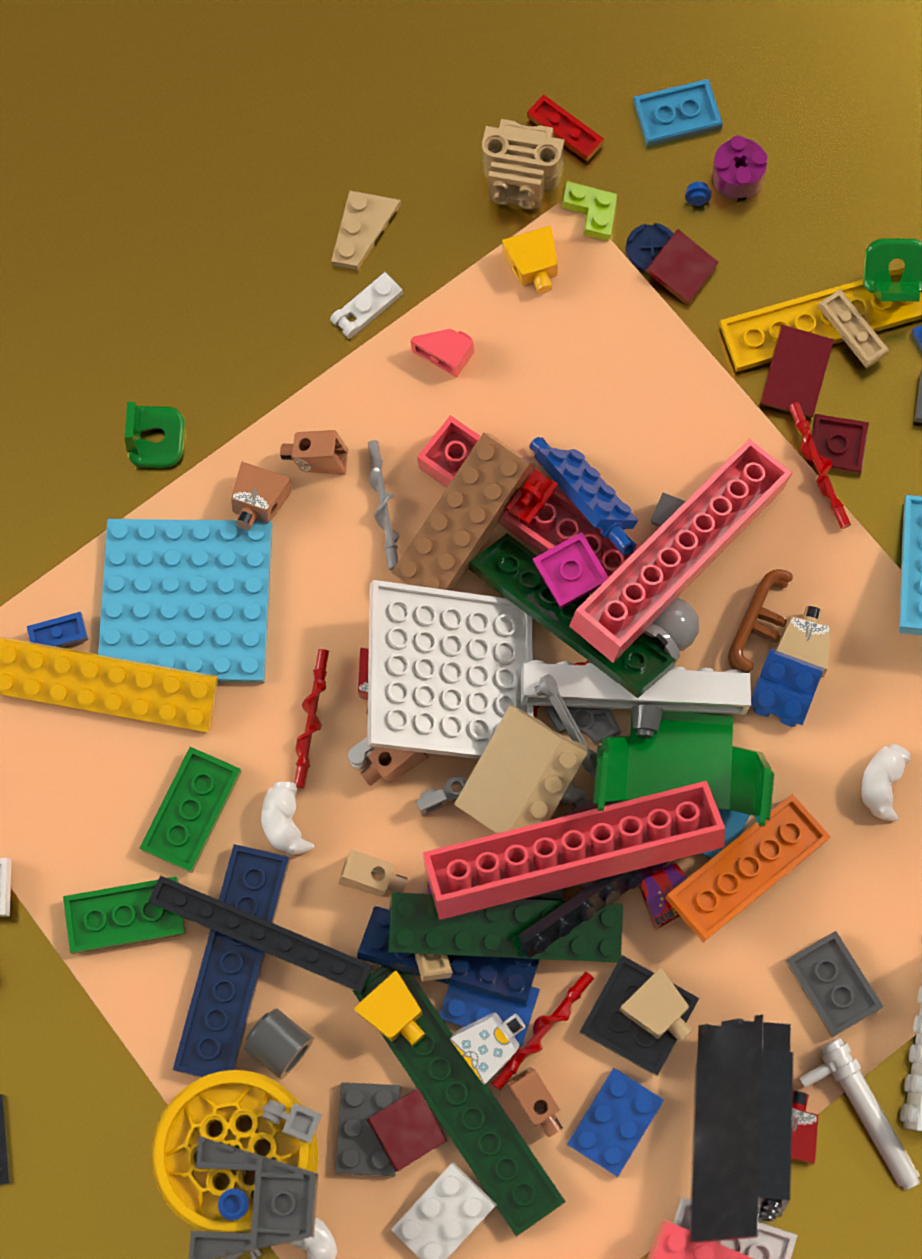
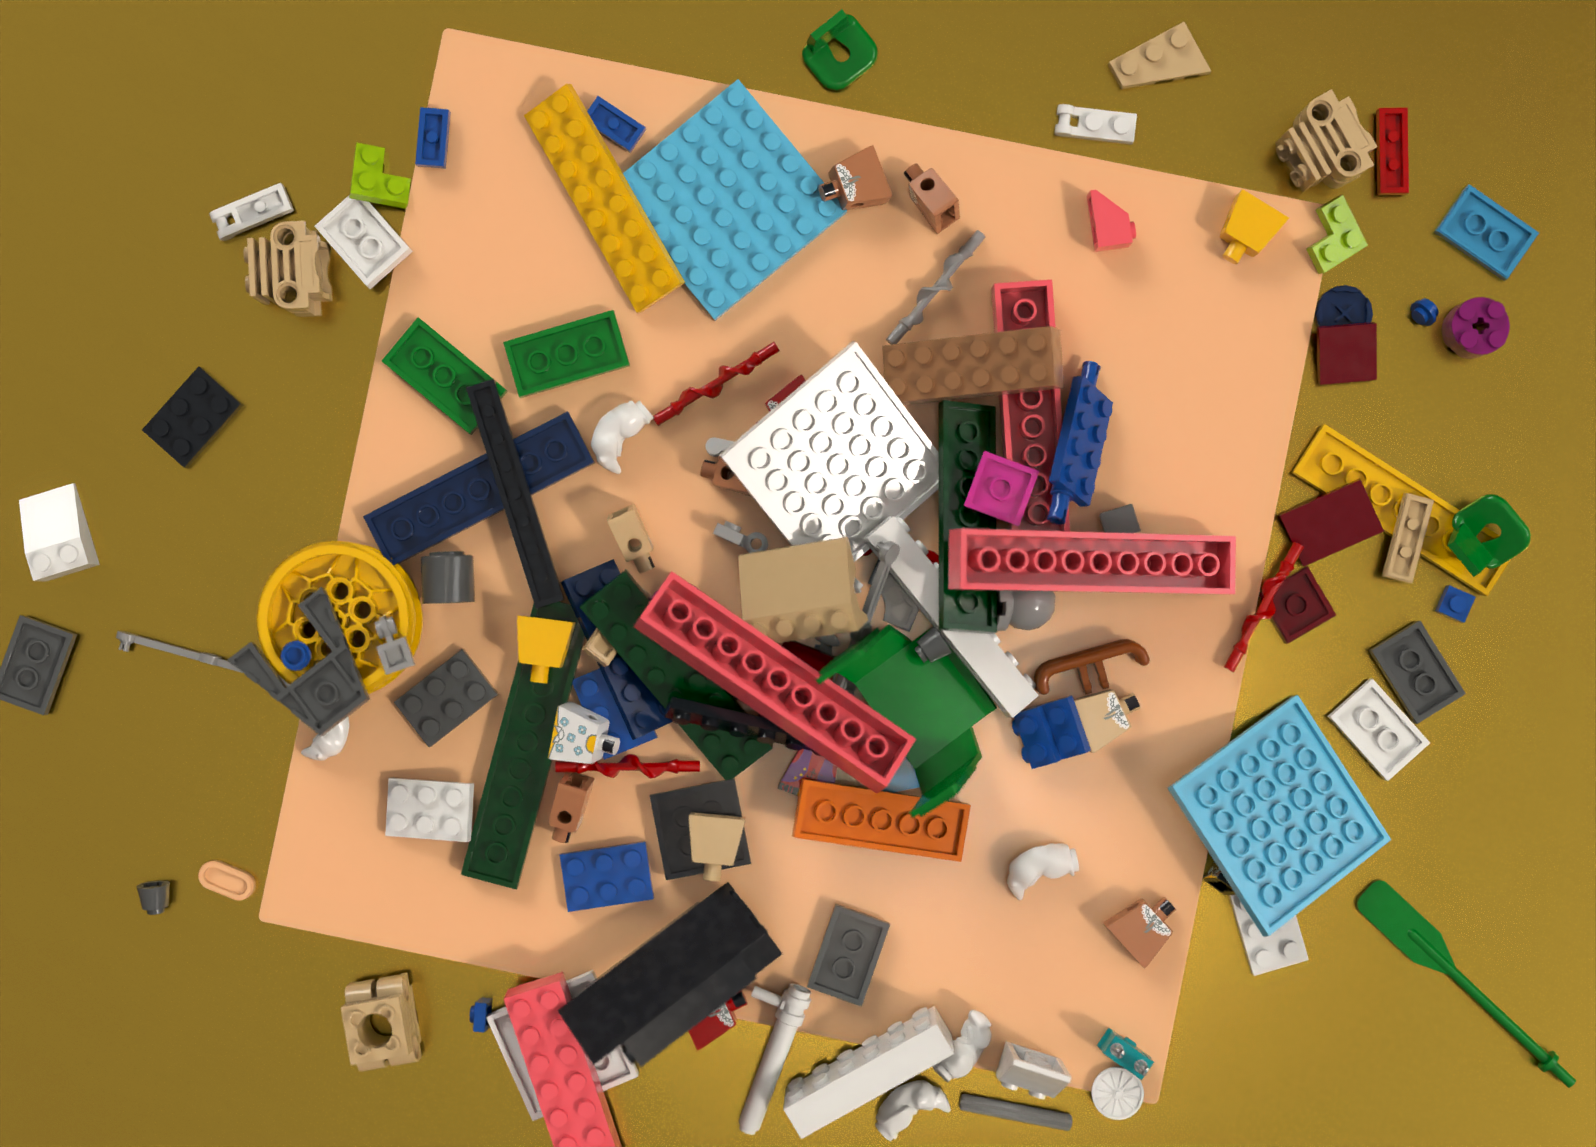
camera: 50 degrees right, 15 degrees up
dark red tile [366,1088,447,1172] -> none
red hips [506,469,558,525] -> none

